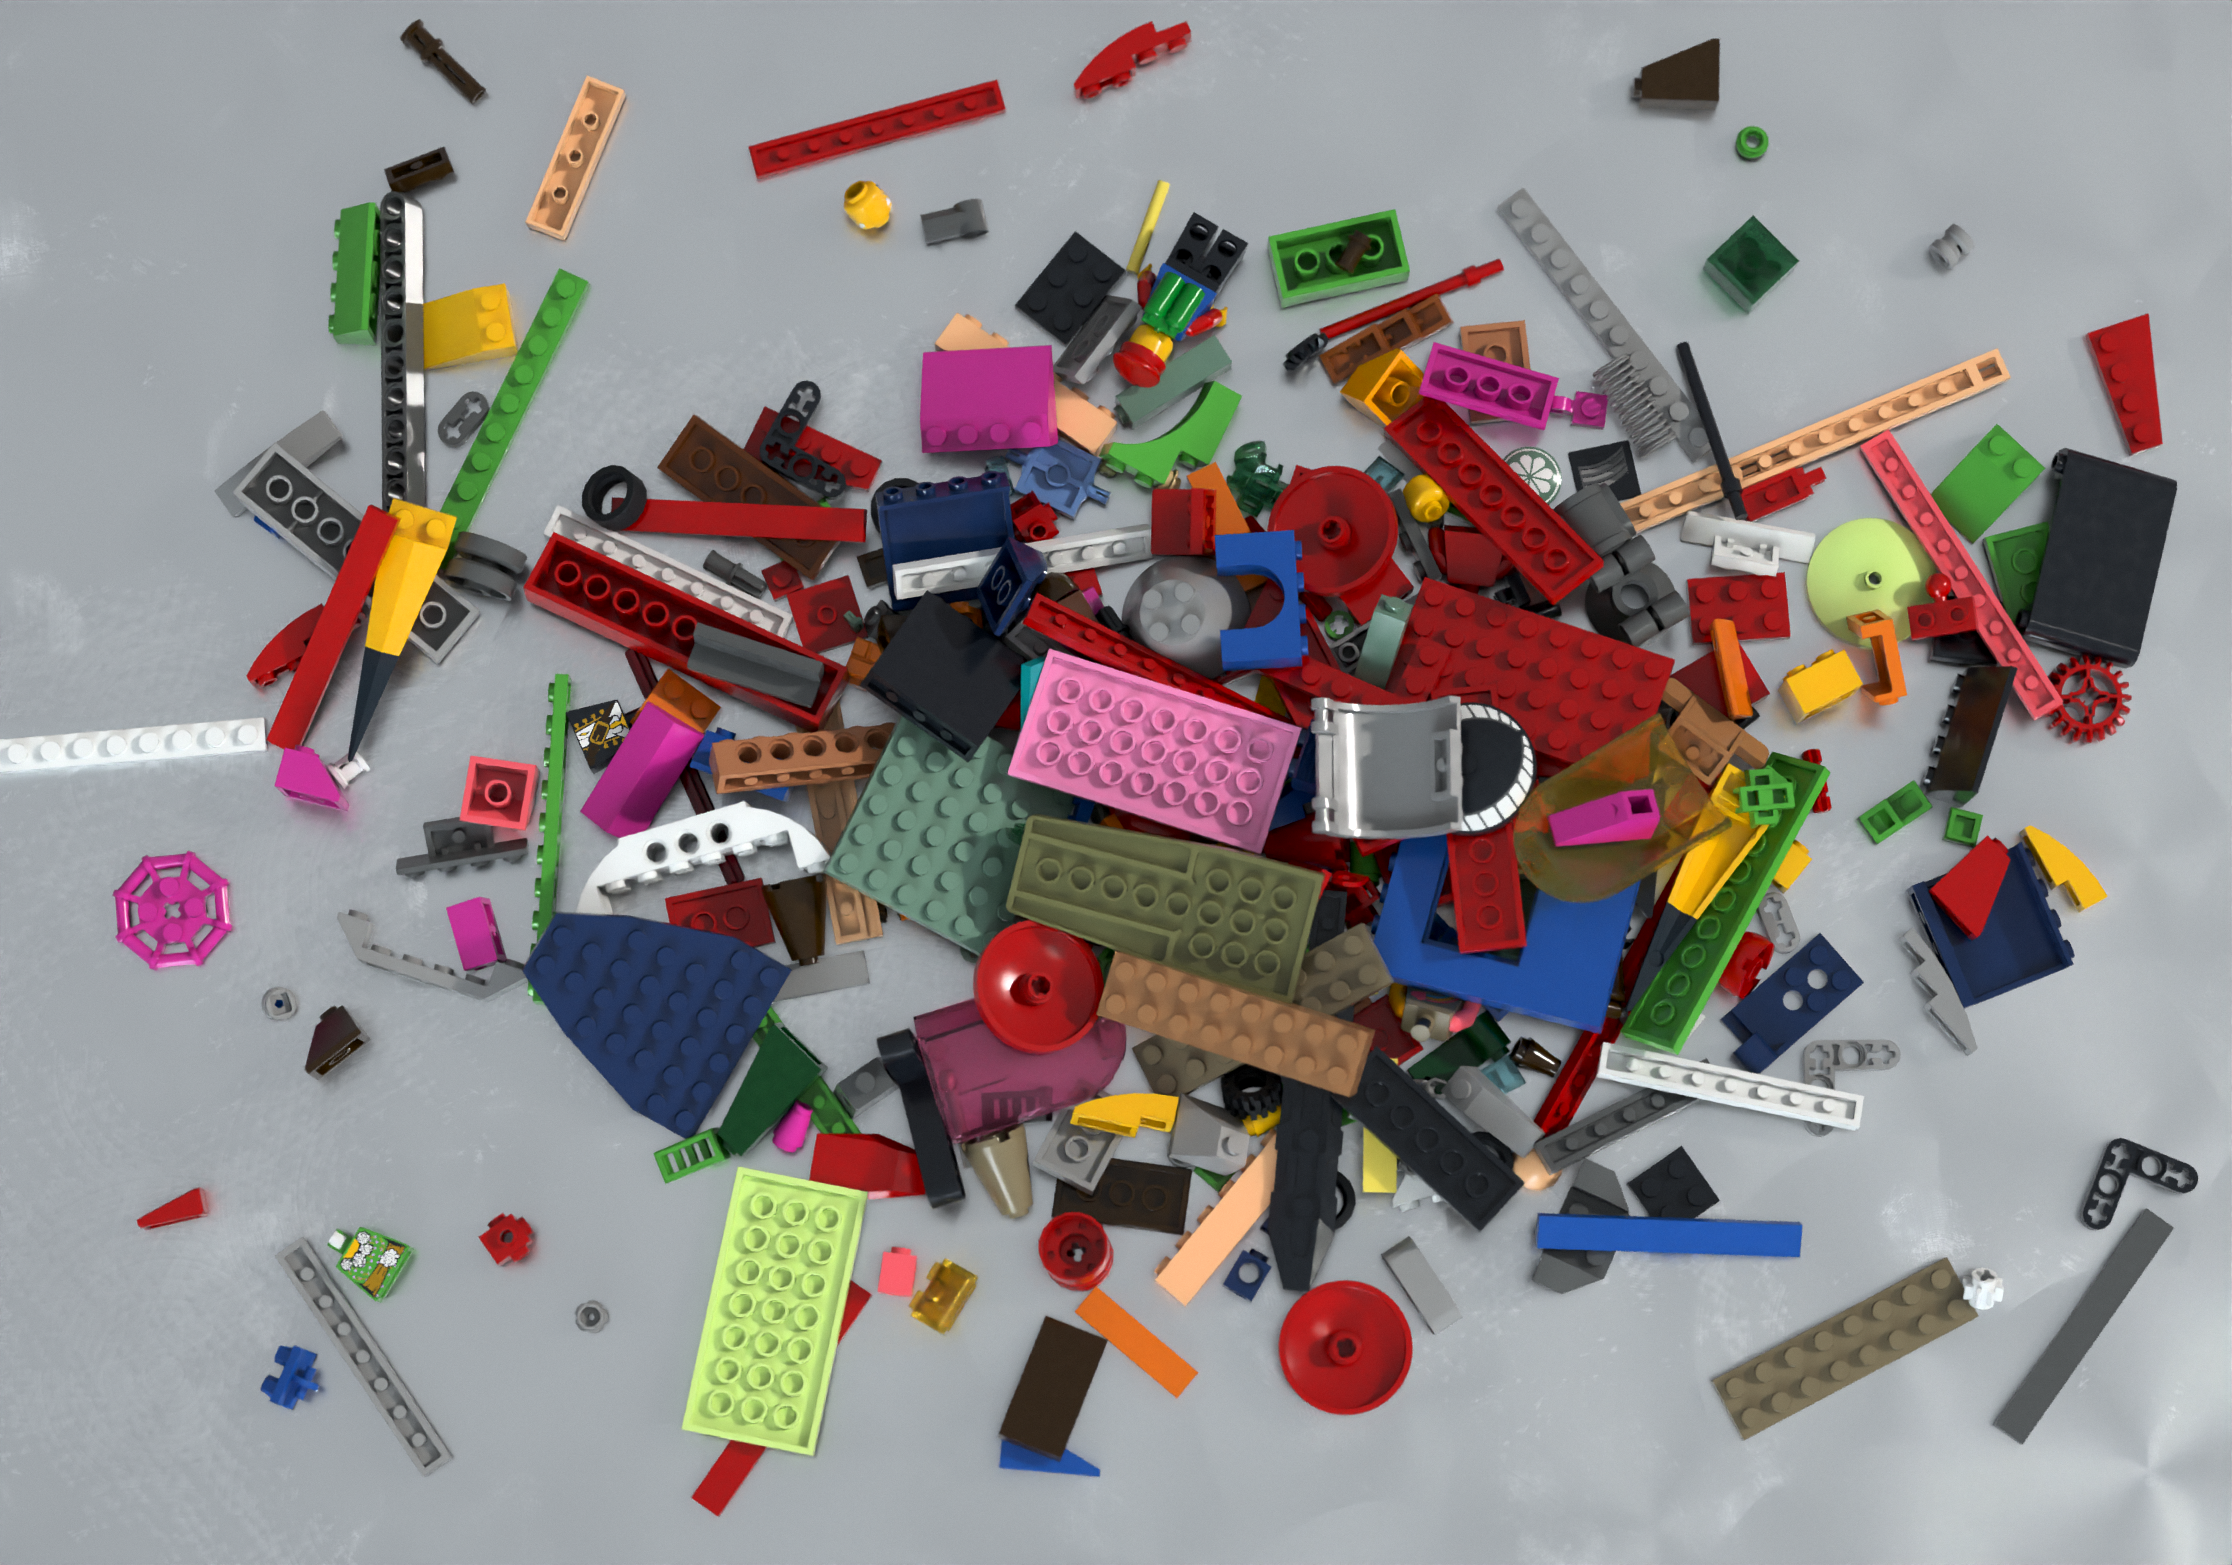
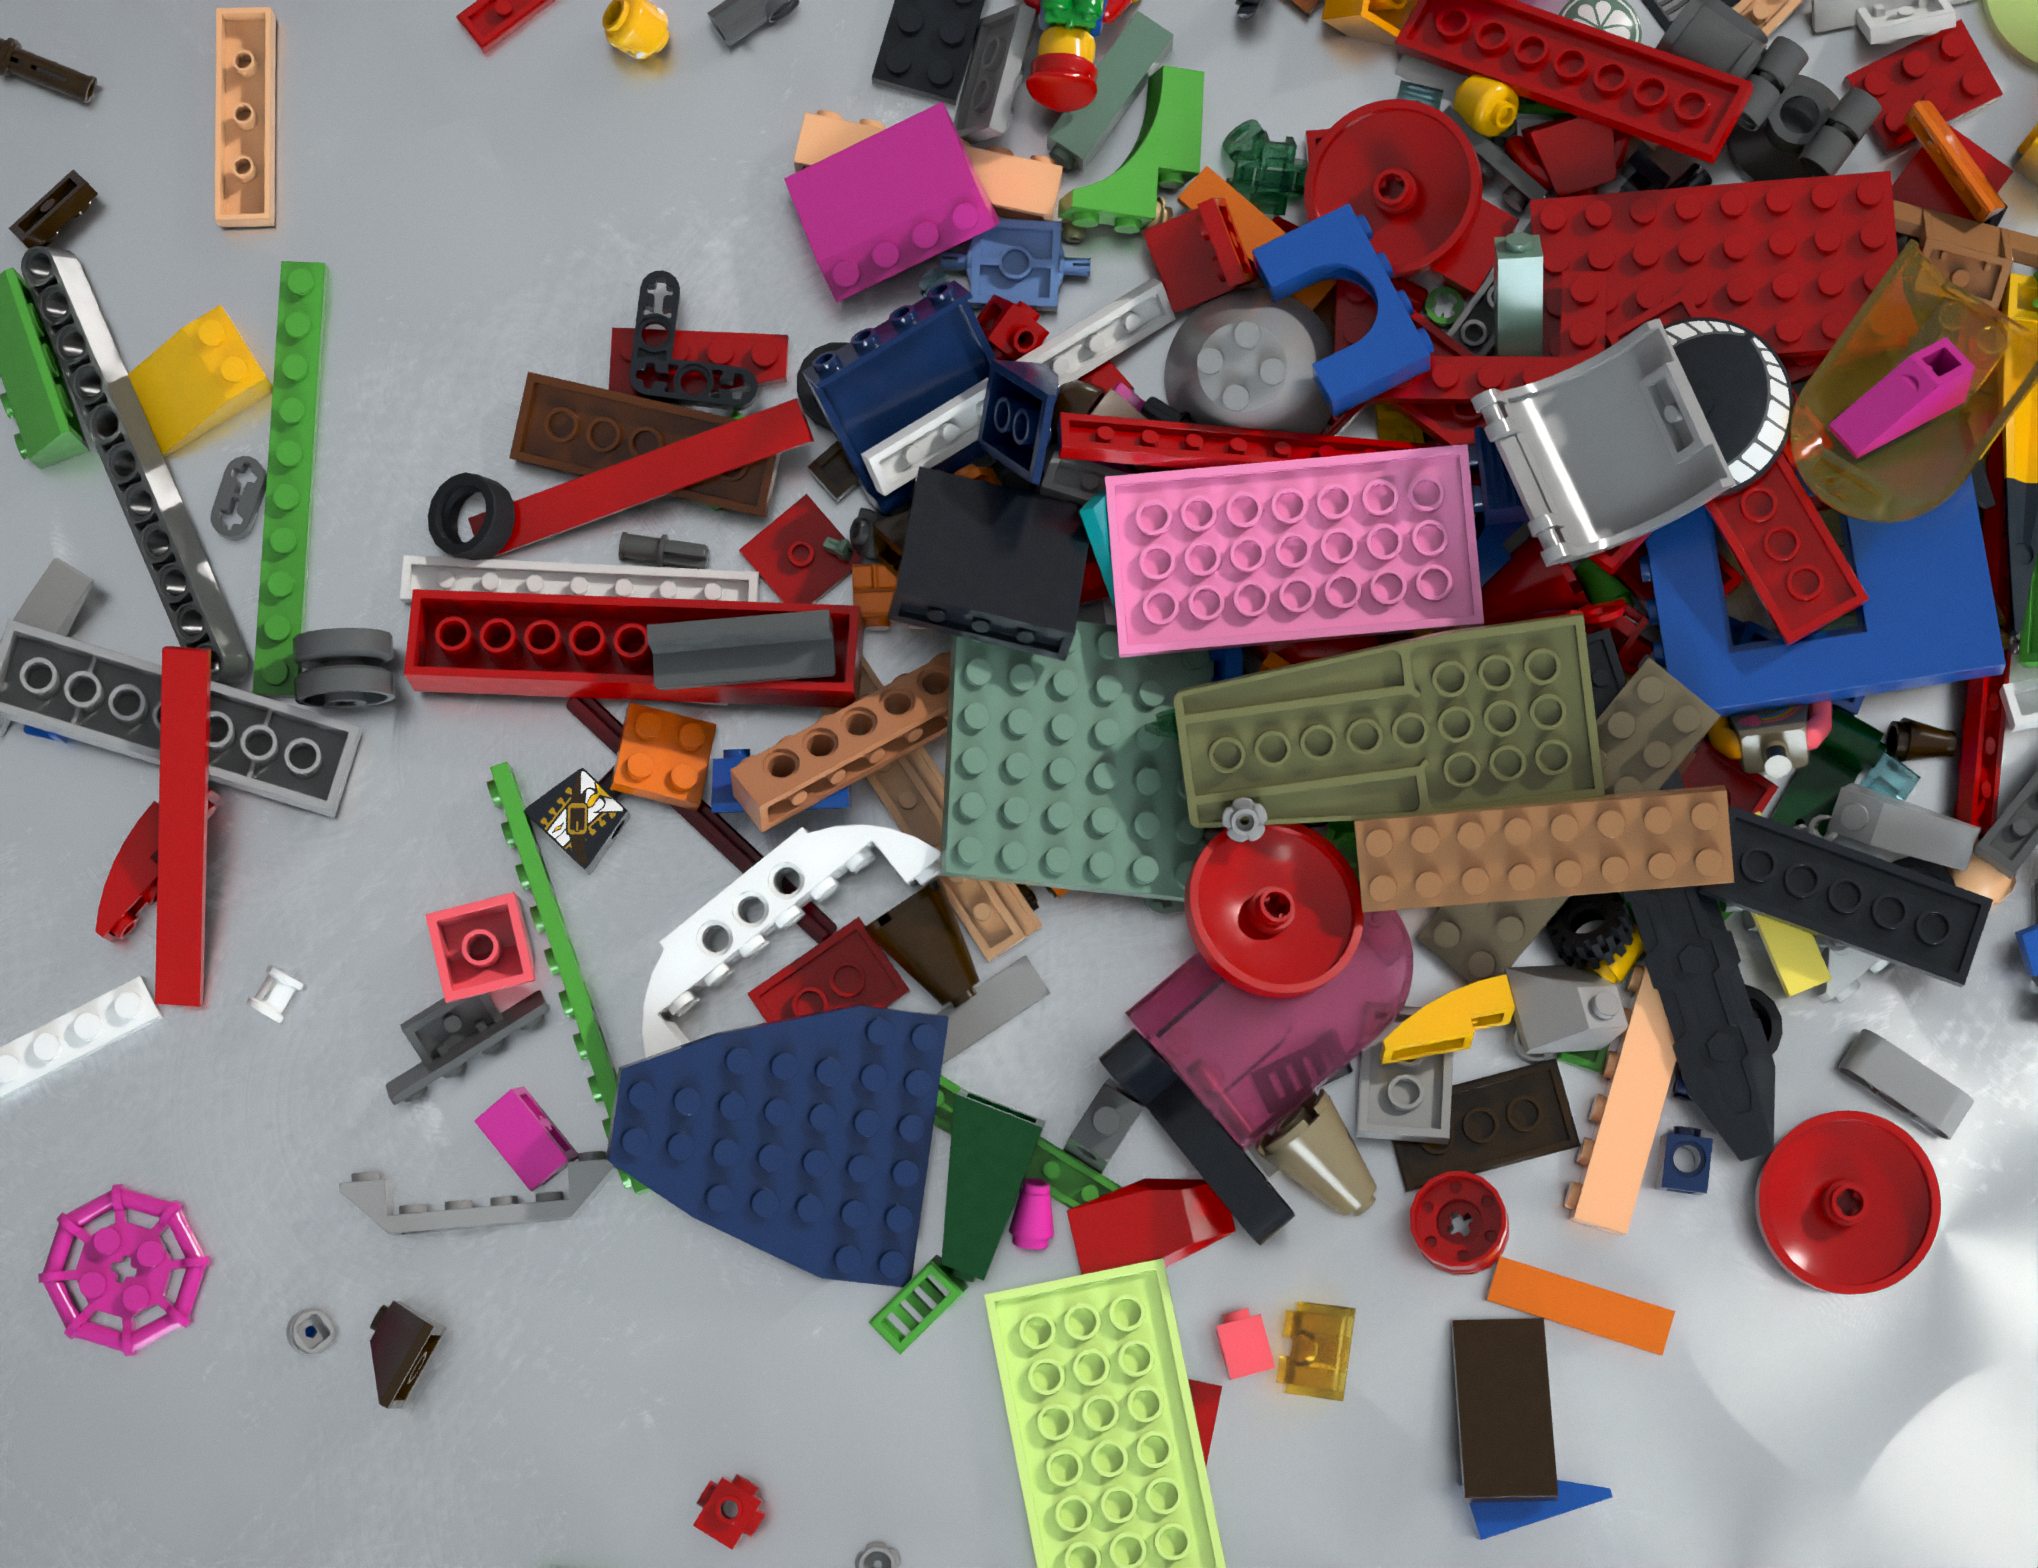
camera: 20 degrees left, 0 degrees up
dark pink slope [274,745,349,811] -> none
yellow plate [348,498,457,762] -> none
dark pink slope [580,701,704,838] -> none
red plate [761,561,805,602] -> none
none -> light grey plate [1222,797,1267,843]

